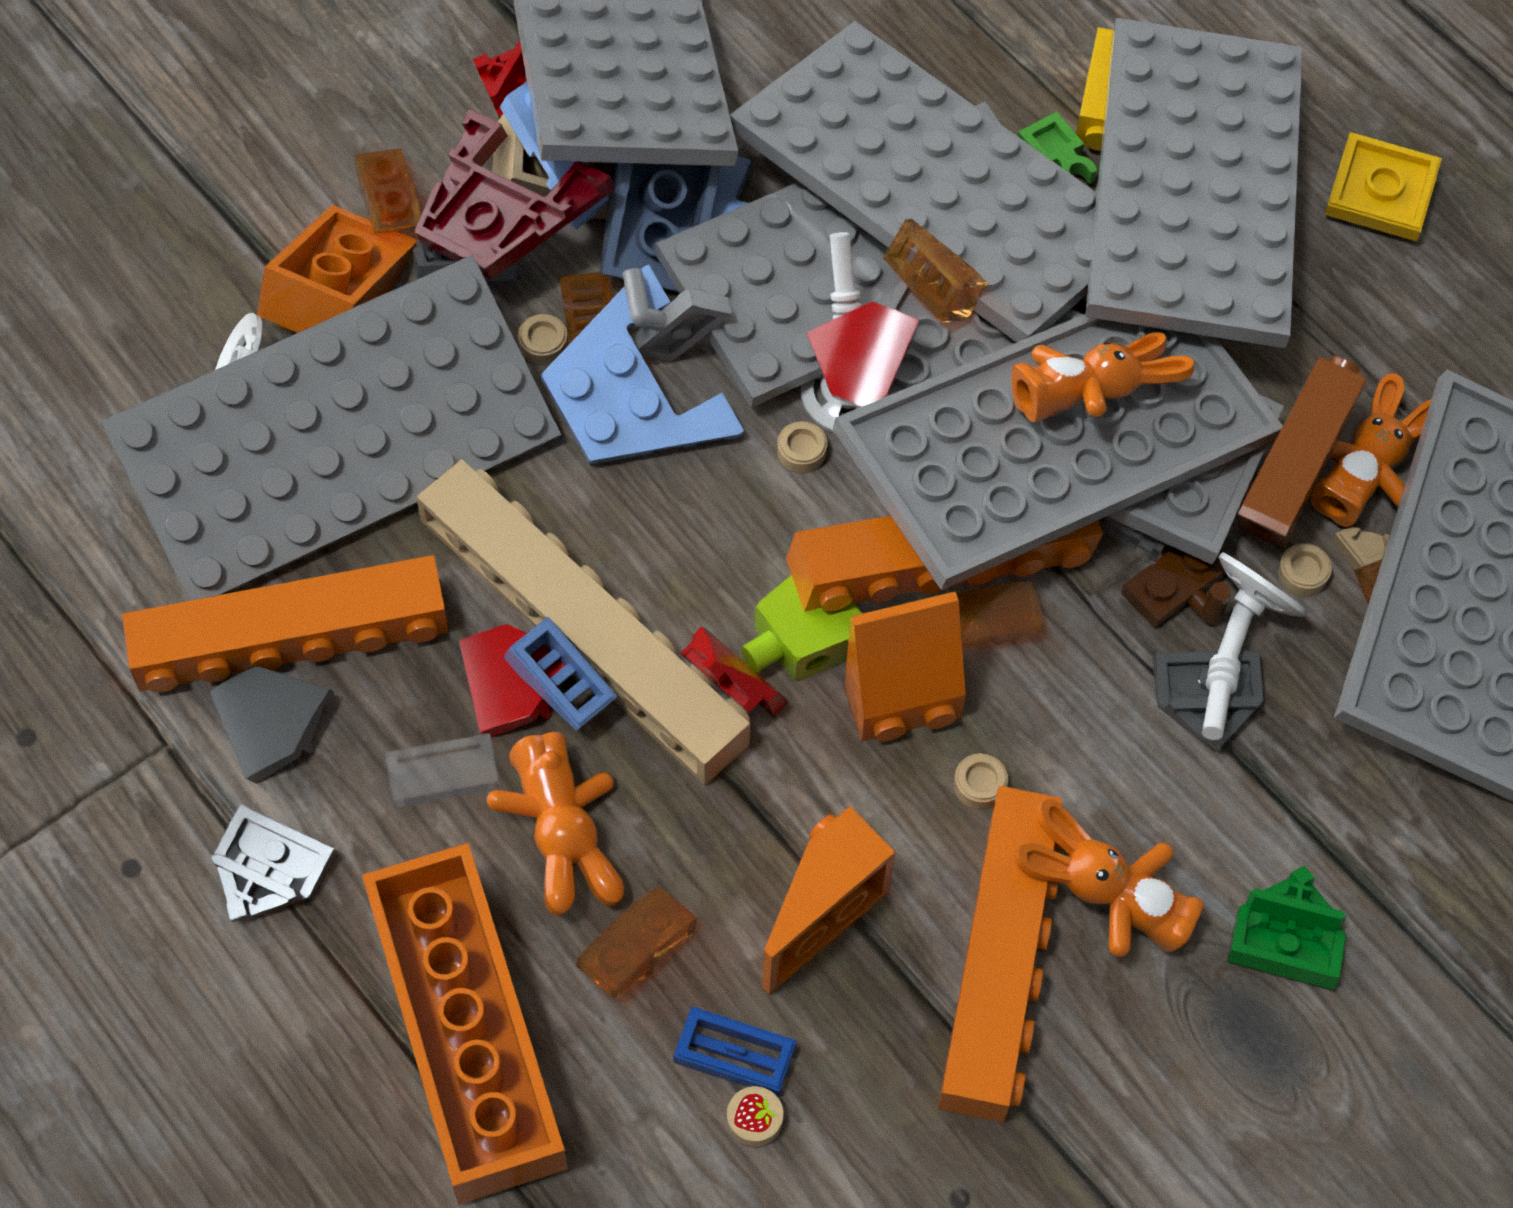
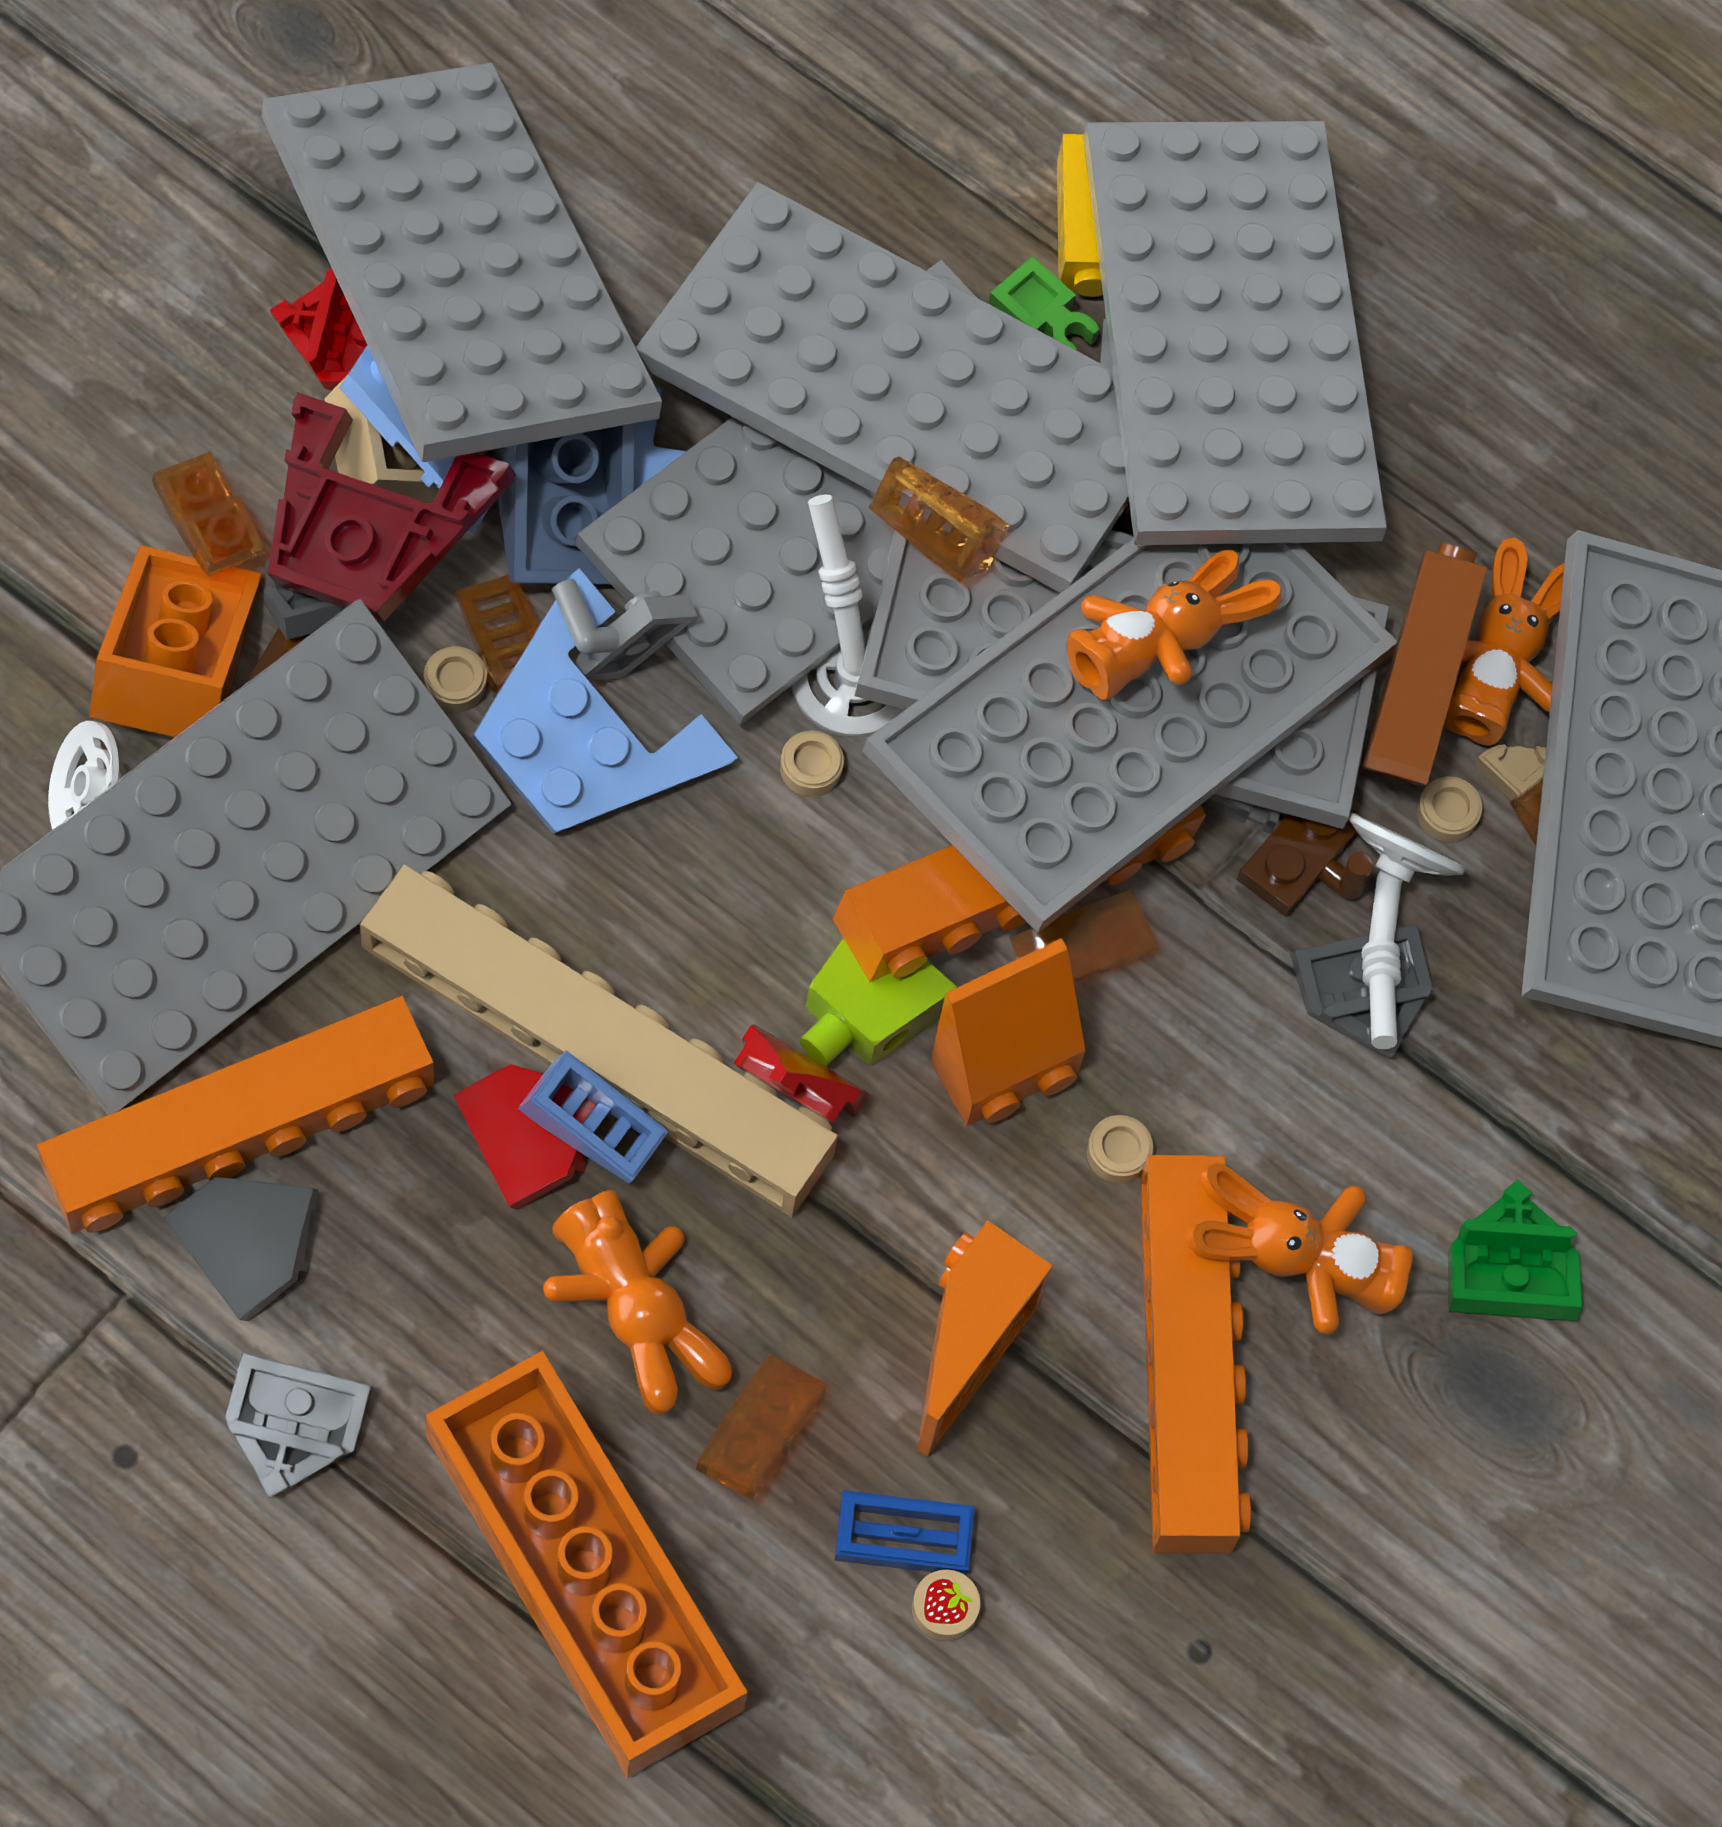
camera: 20 degrees left, 5 degrees up
clear tile [385,733,500,808] -> none
slope [806,301,920,408] -> none
yellow plate [1324,132,1442,241] -> none

